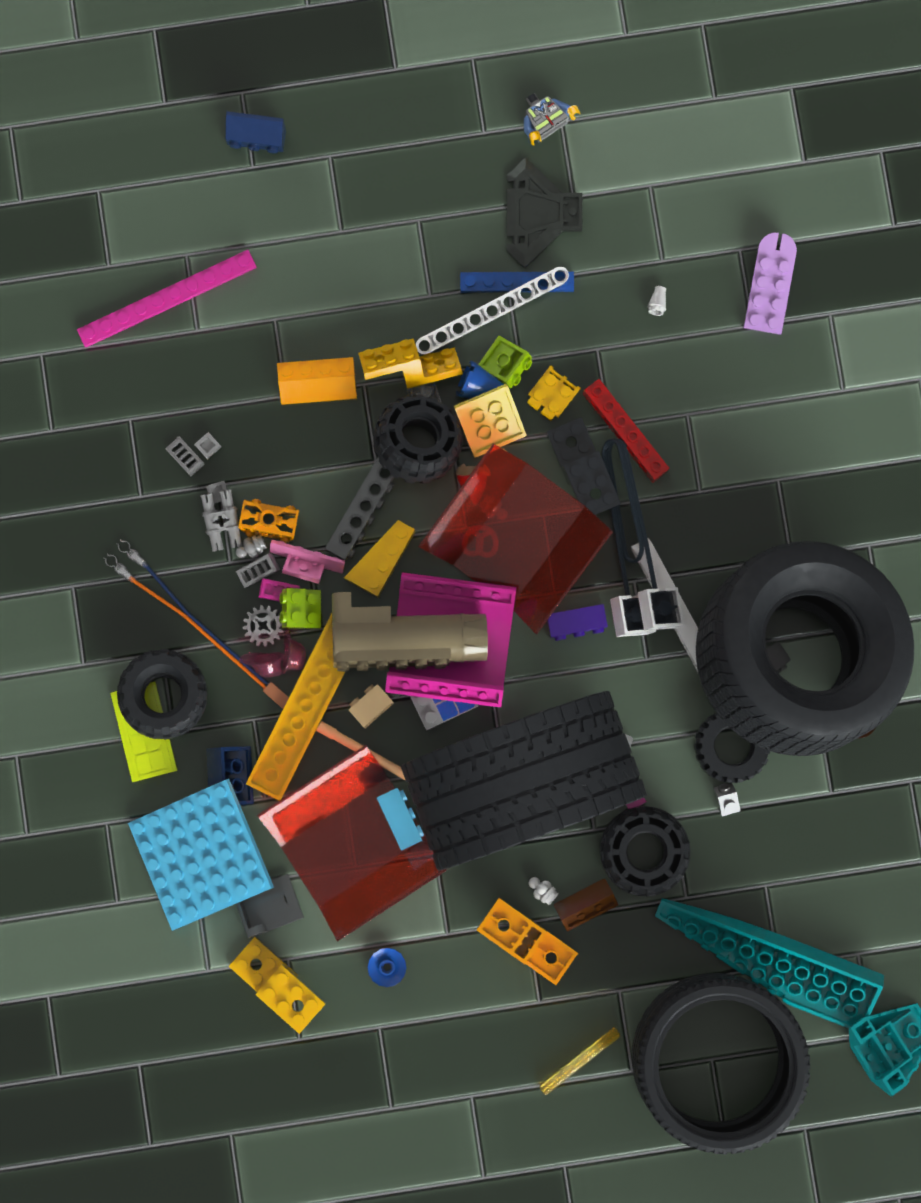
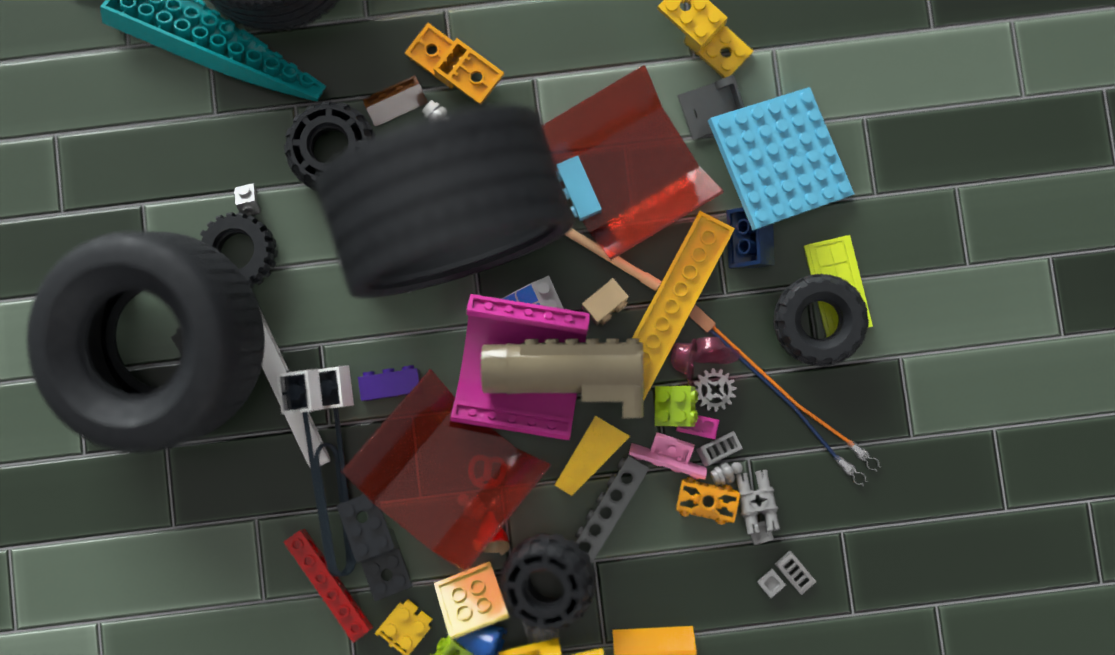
camera: 175 degrees left, 0 degrees up
blue dish [368,948,407,987] -> none

